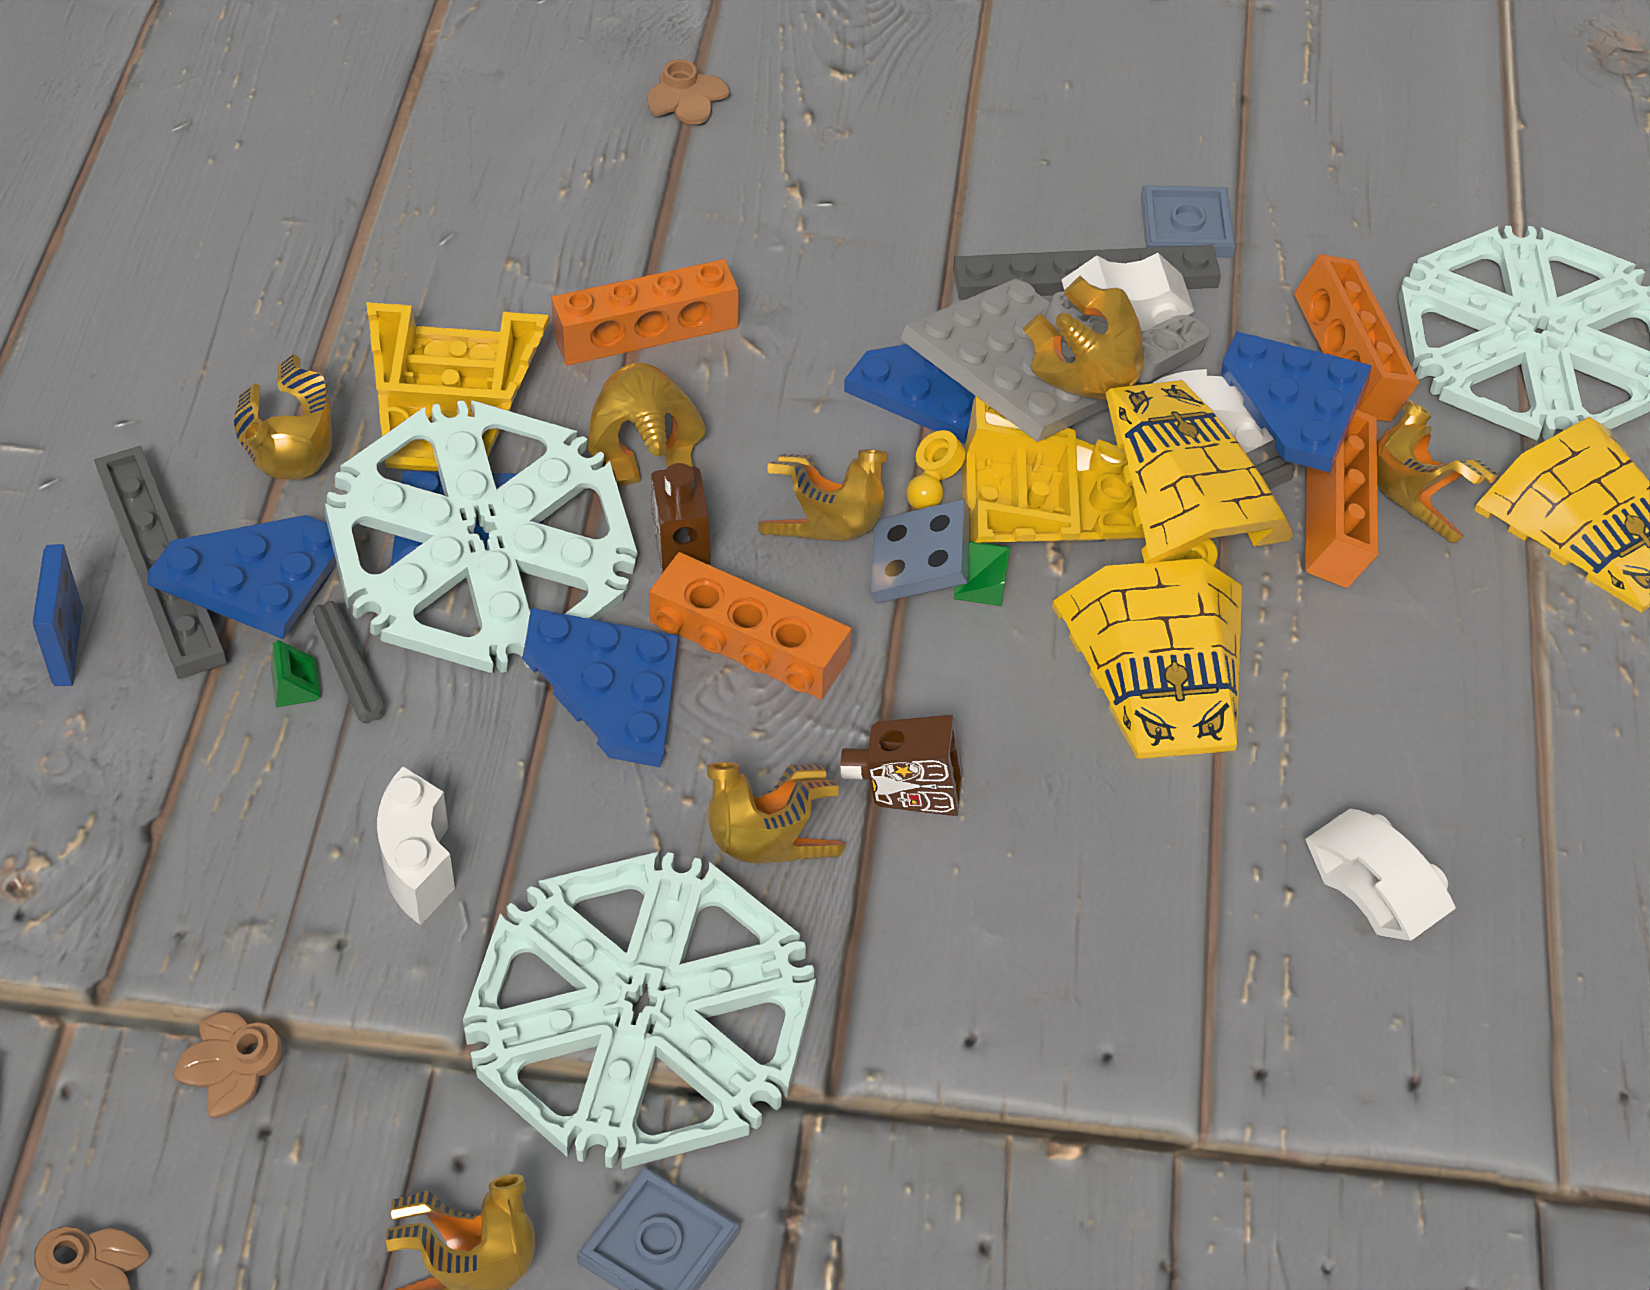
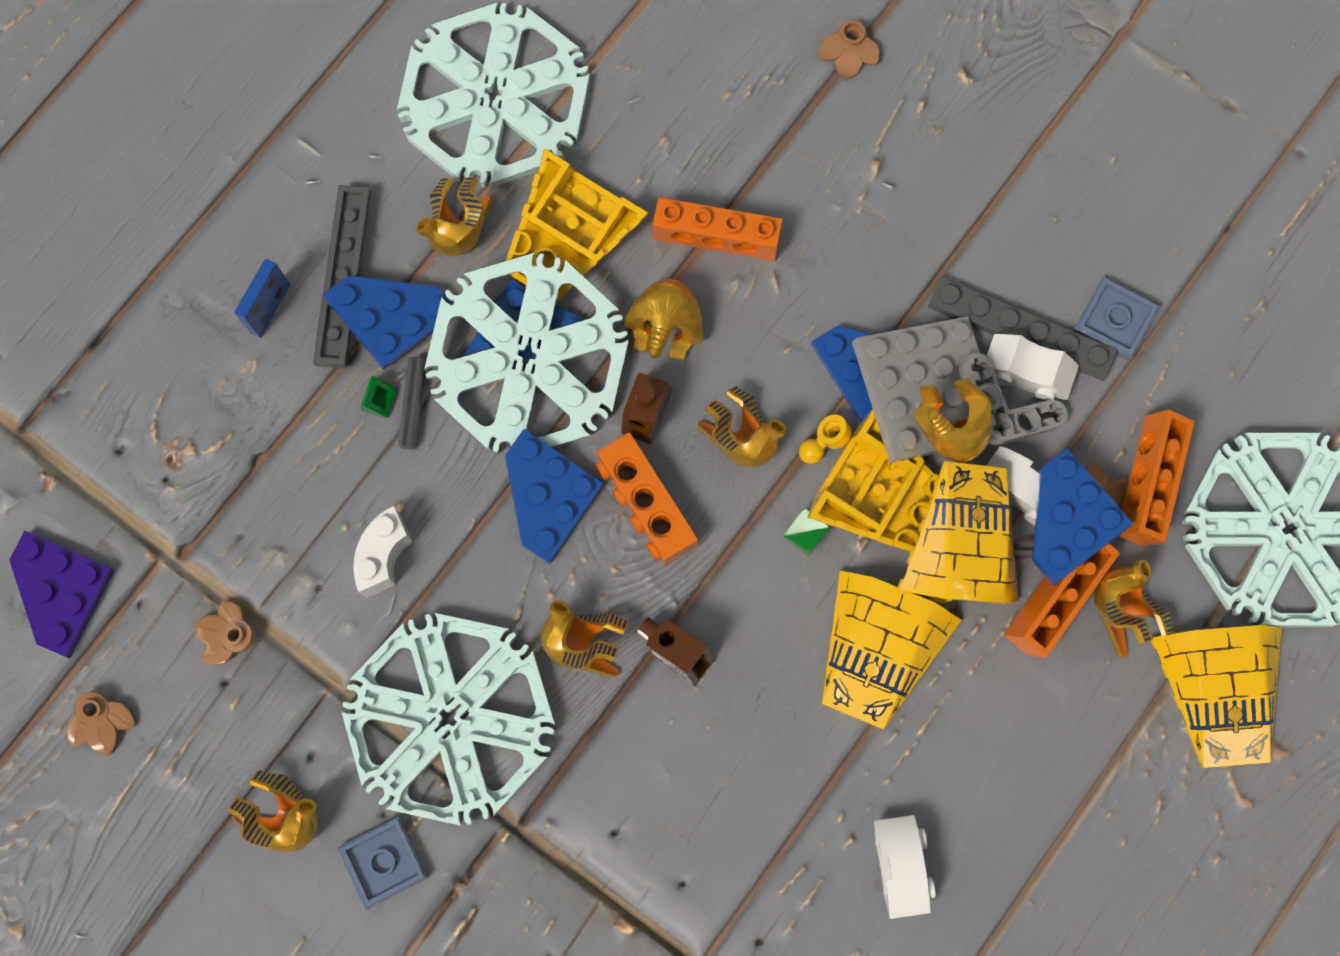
camera: 35 degrees right, 25 degrees up
sand blue tile [870,499,970,603] -> none
none -> light aqua plate [397,2,590,188]

